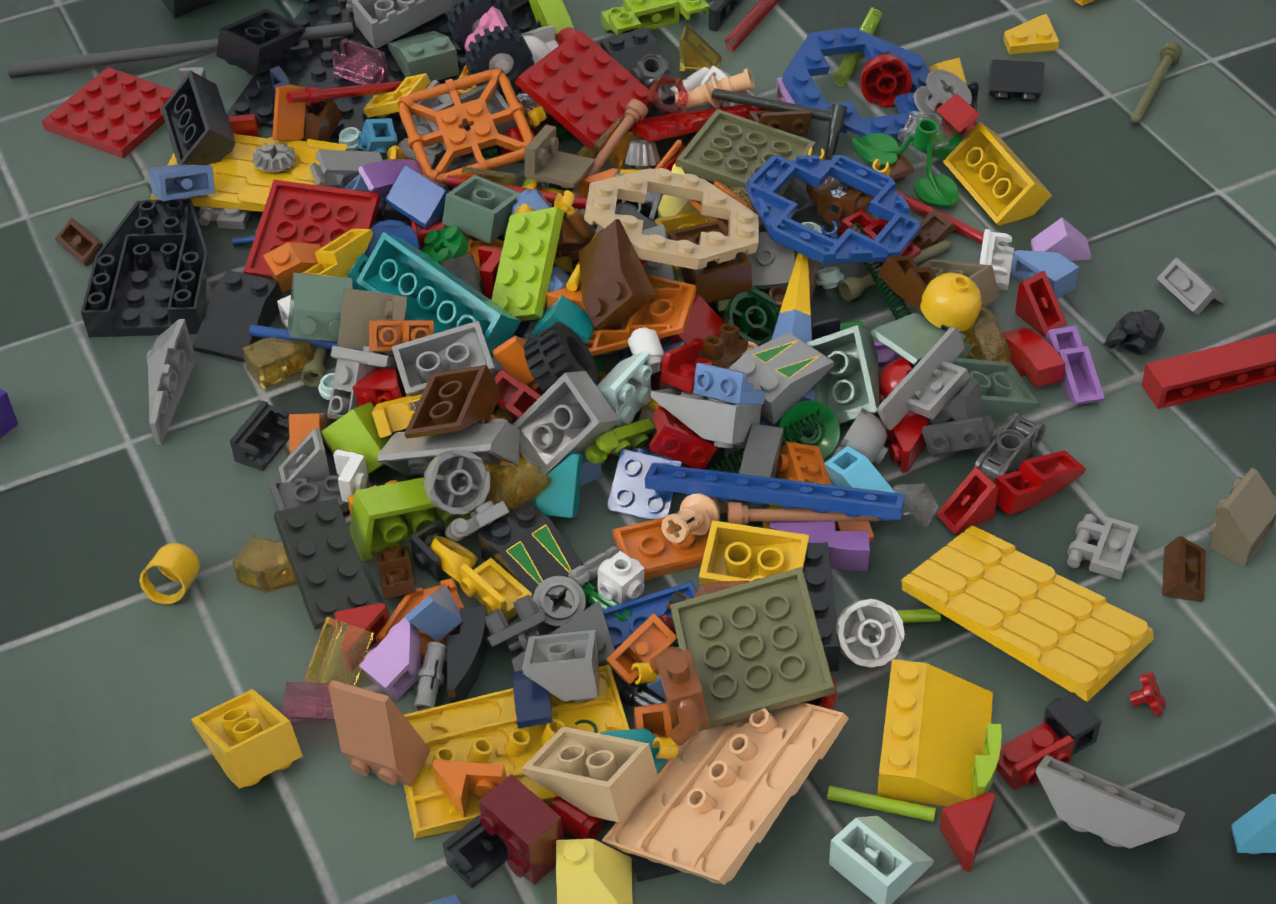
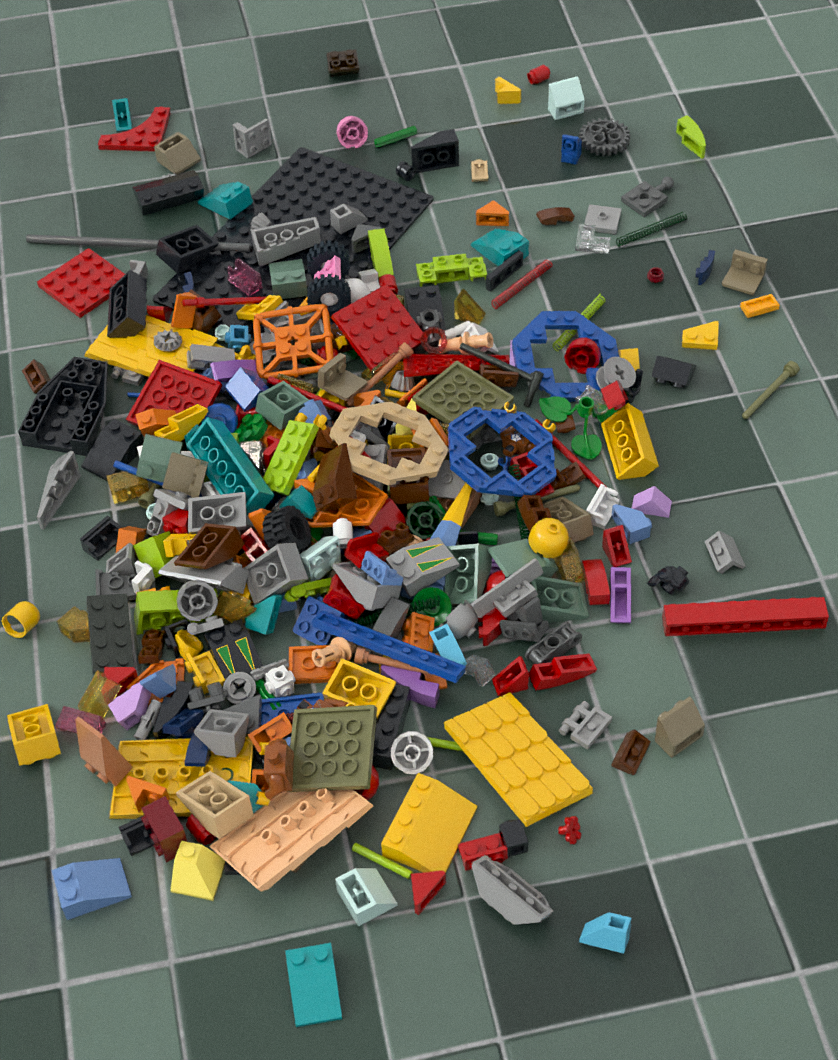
camera: 15 degrees right, 5 degrees up
medium blue slope [149,164,215,201] -> none
orange slope [369,320,434,351] -> none
lime slope [971,724,1002,797] -> none
none -> dark blue slope [162,708,204,739]

